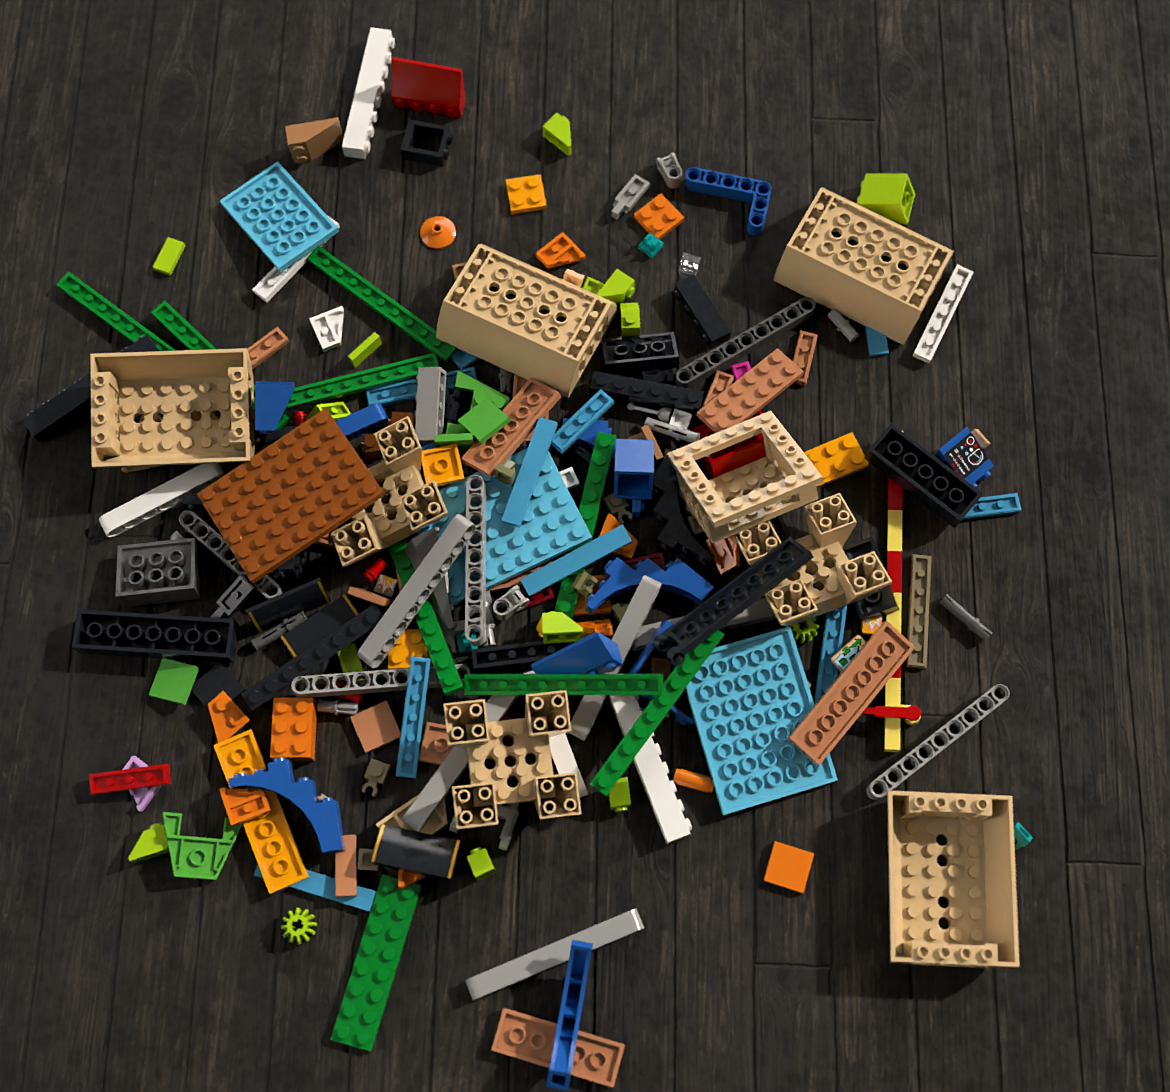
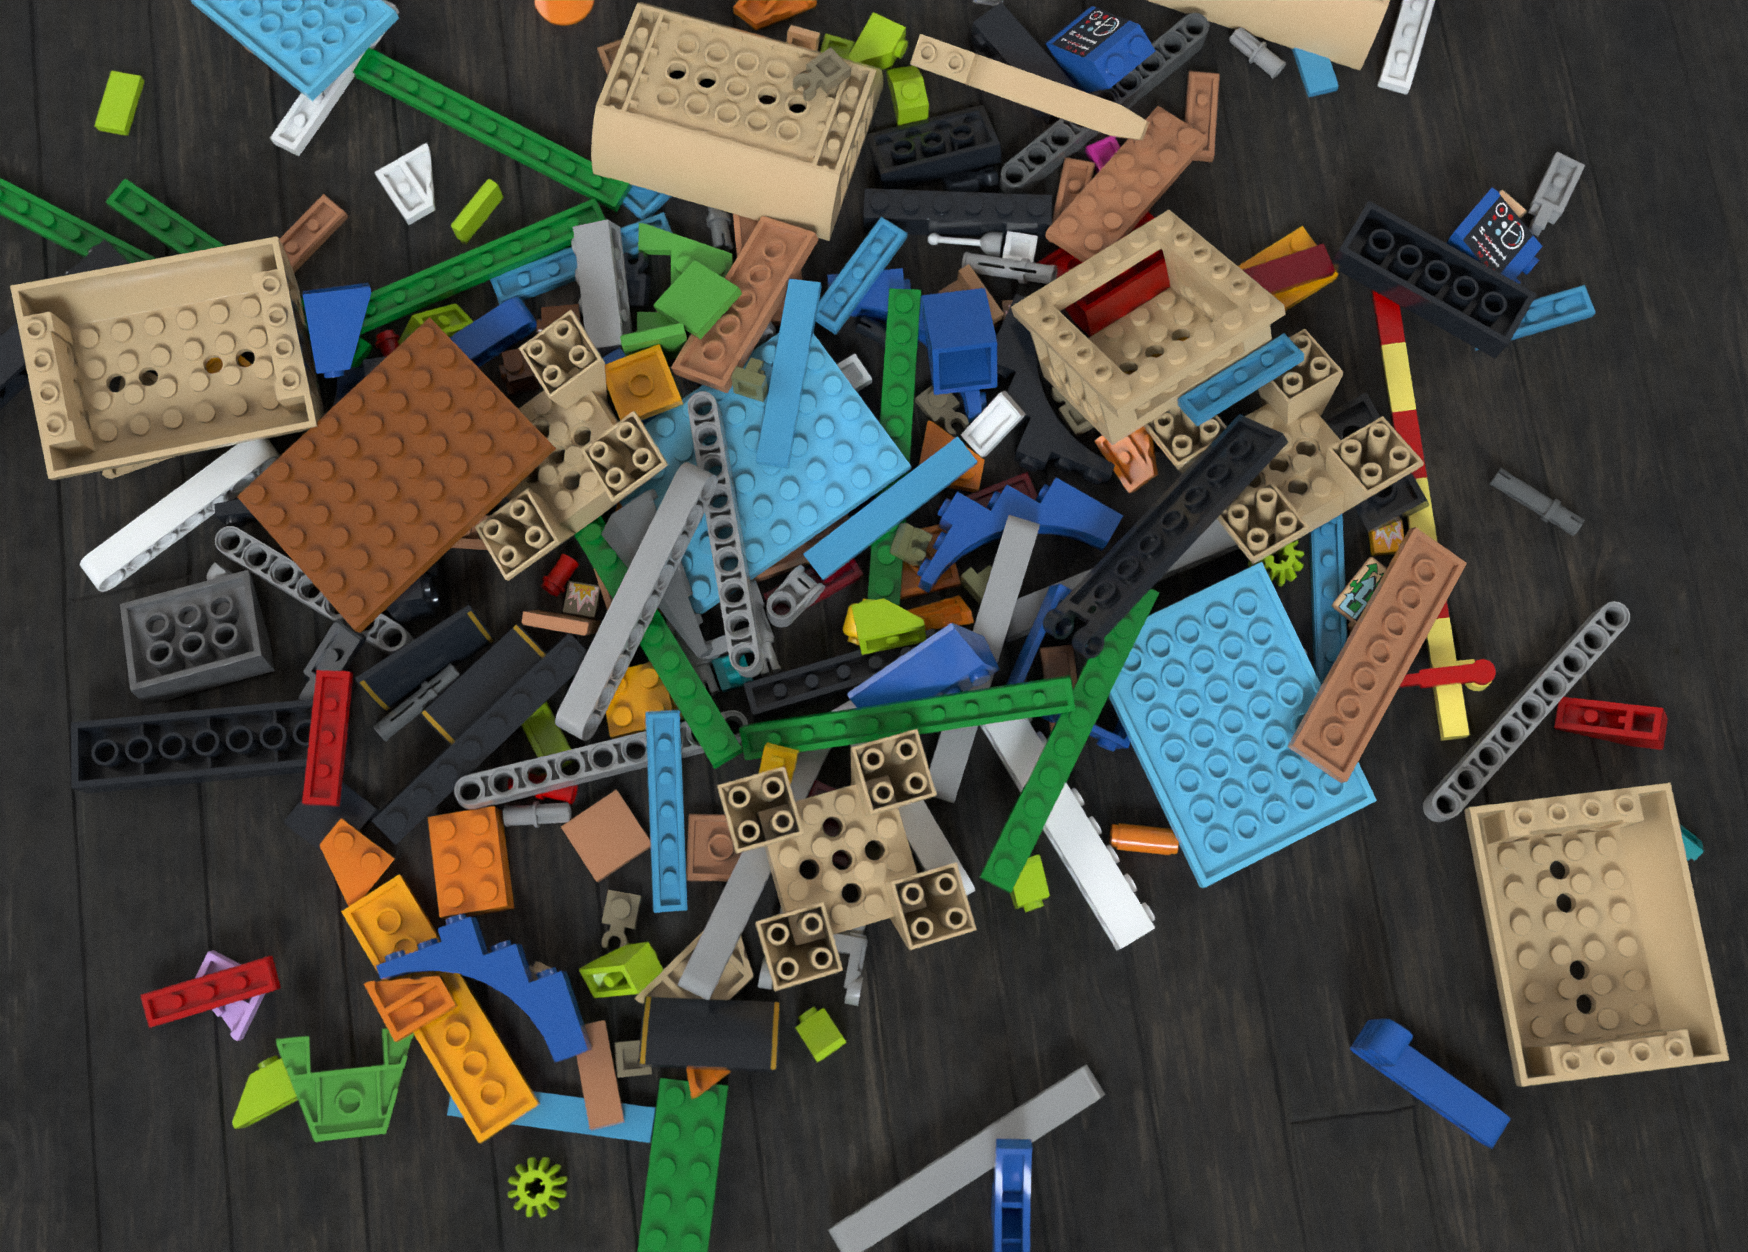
camera: 10 degrees left, 5 degrees up
bright green tile [149,658,199,705] -> none
orange tile [763,841,814,894] -> none
dark tan tile [905,554,932,669] -> none
none -> red plate [302,670,353,807]
none -> lime slope [579,942,664,998]
none -> yellow tile [759,742,799,785]
none -> dark tan plate [793,47,851,101]
none -> tan piece [910,34,1149,141]
none -> white tile [961,391,1026,458]
none -> blue slope [1045,6,1156,93]
none -> dark azure tile [1177,333,1304,427]
none -> dark red tile [1243,243,1335,295]
none -> blue beam [1350,1018,1511,1148]
none -> light grey hinge [1528,152,1585,236]
none -> red slope [1554,697,1668,750]

